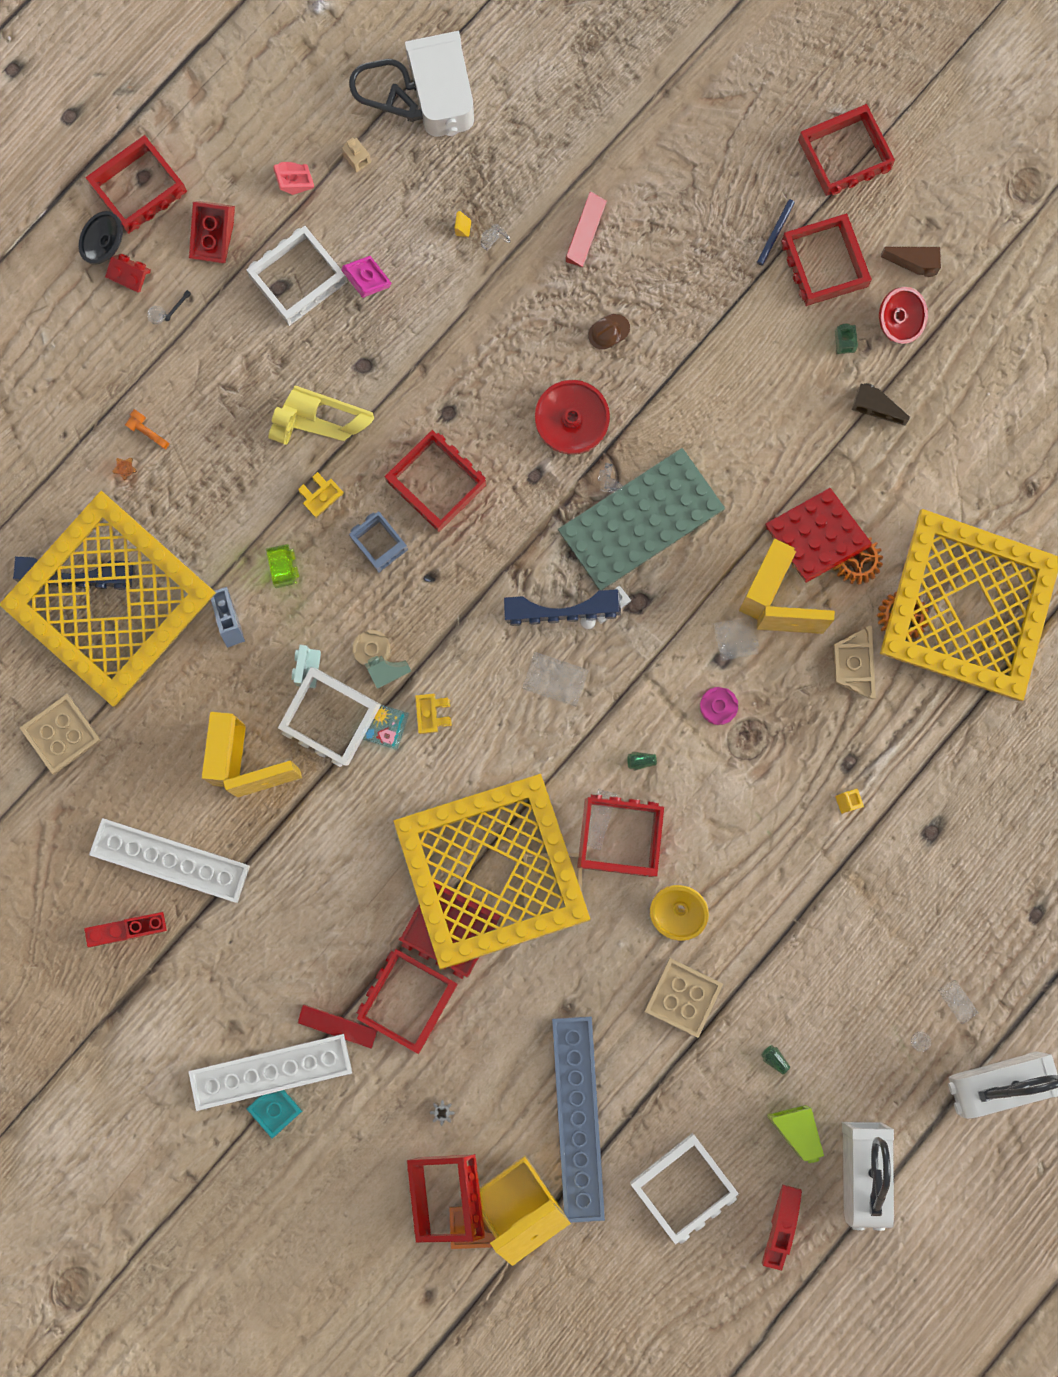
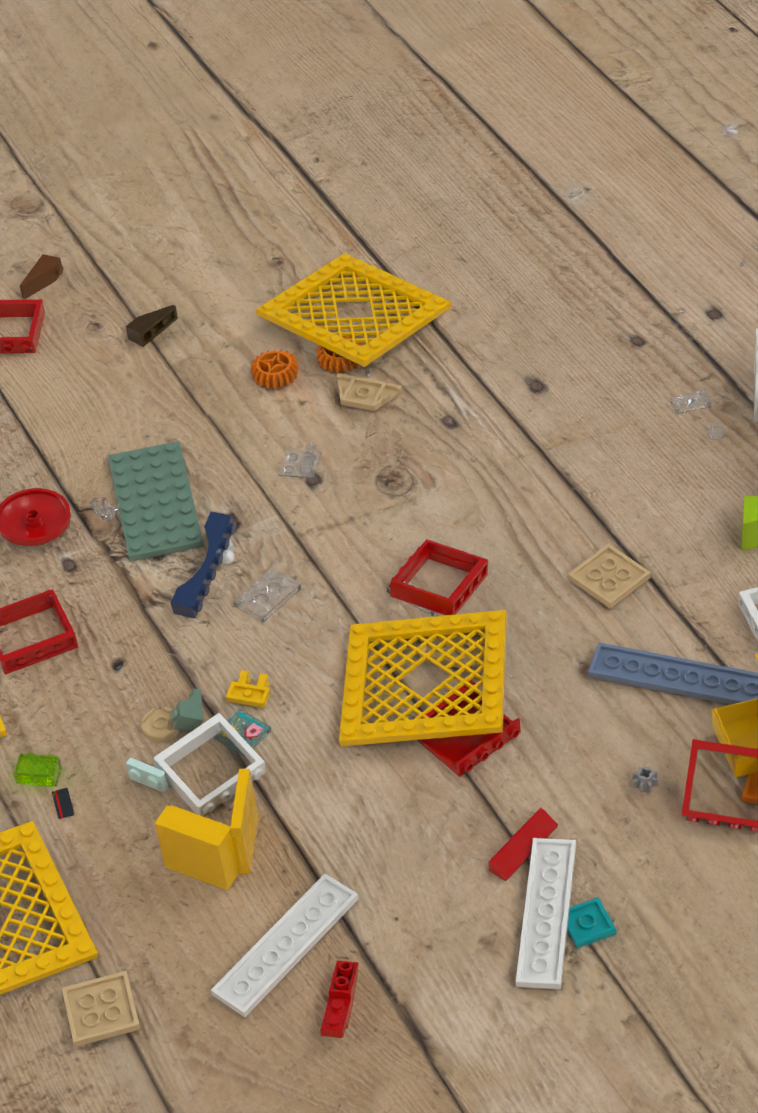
camera: 65 degrees left, 35 degrees down
sand blue slope [211,587,245,648] -> none
sand blue window [349,511,408,573] -> none
red window [356,949,458,1054] -> none
clear green cone [627,752,657,771] -> none
yellow dish [650,885,709,941] -> none
dark pink tile [700,687,738,725] -> none
yellow container [739,538,835,634] -> none
clear green cone [761,1045,790,1075] -> none
red plate [765,488,872,583] -> none
clear green brick [835,323,858,354] -> none
yellow slope [835,788,864,814] -> none
red dish [879,287,928,344] -> none
none -> black sticker [52,788,75,819]

